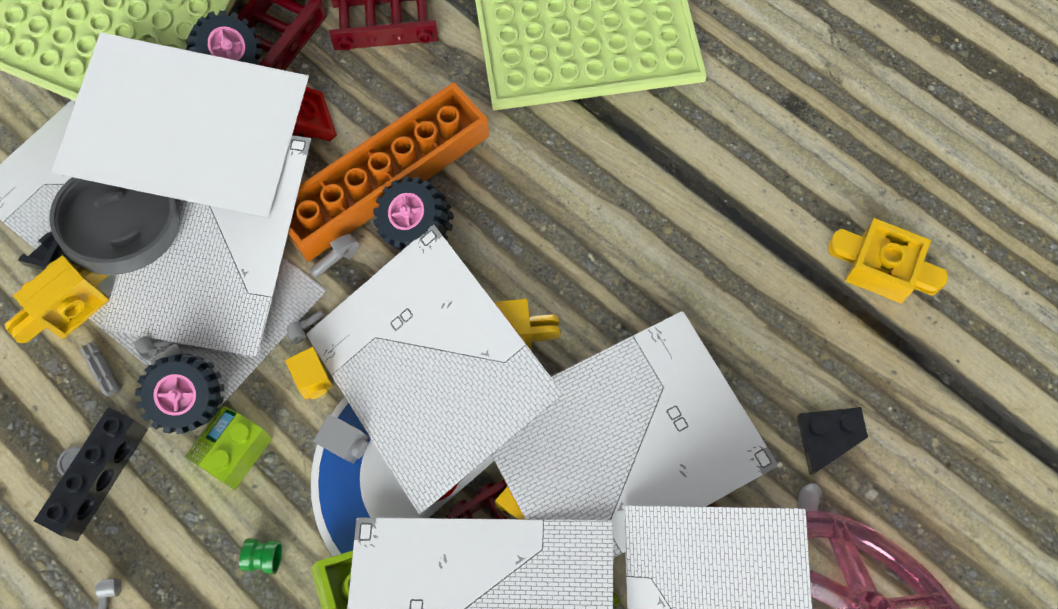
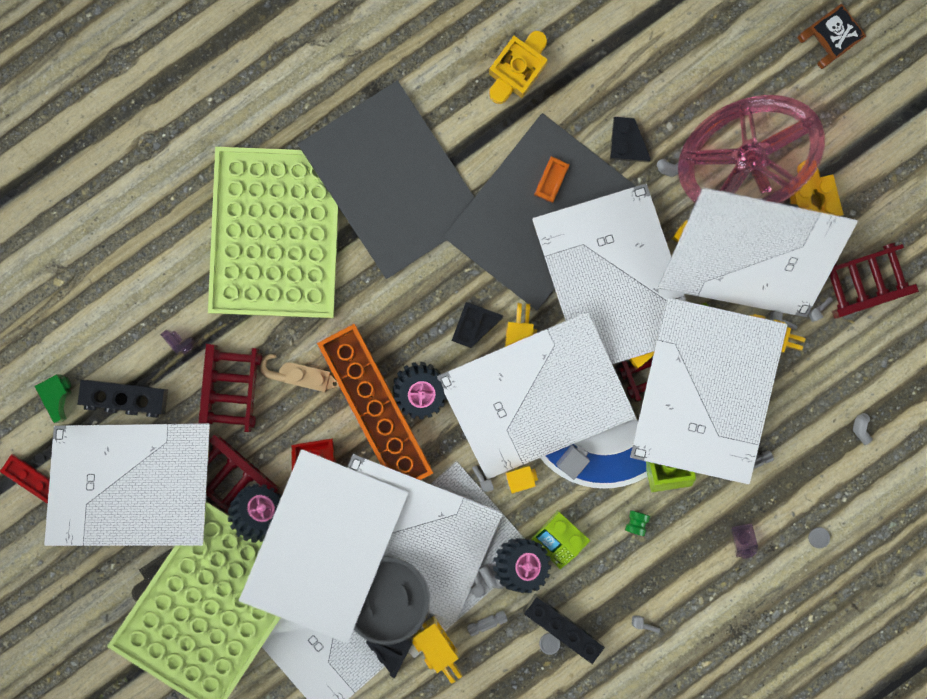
camera: 85 degrees left, 20 degrees up
light grey bar [310,234,360,277] -> none
none -> tan plate [259,354,339,392]
none -> dark grey sticker [298,81,475,279]
none -> dark grey sticker [444,113,635,310]
none -> black wing [451,302,503,348]
none -> orange tile [534,156,570,203]

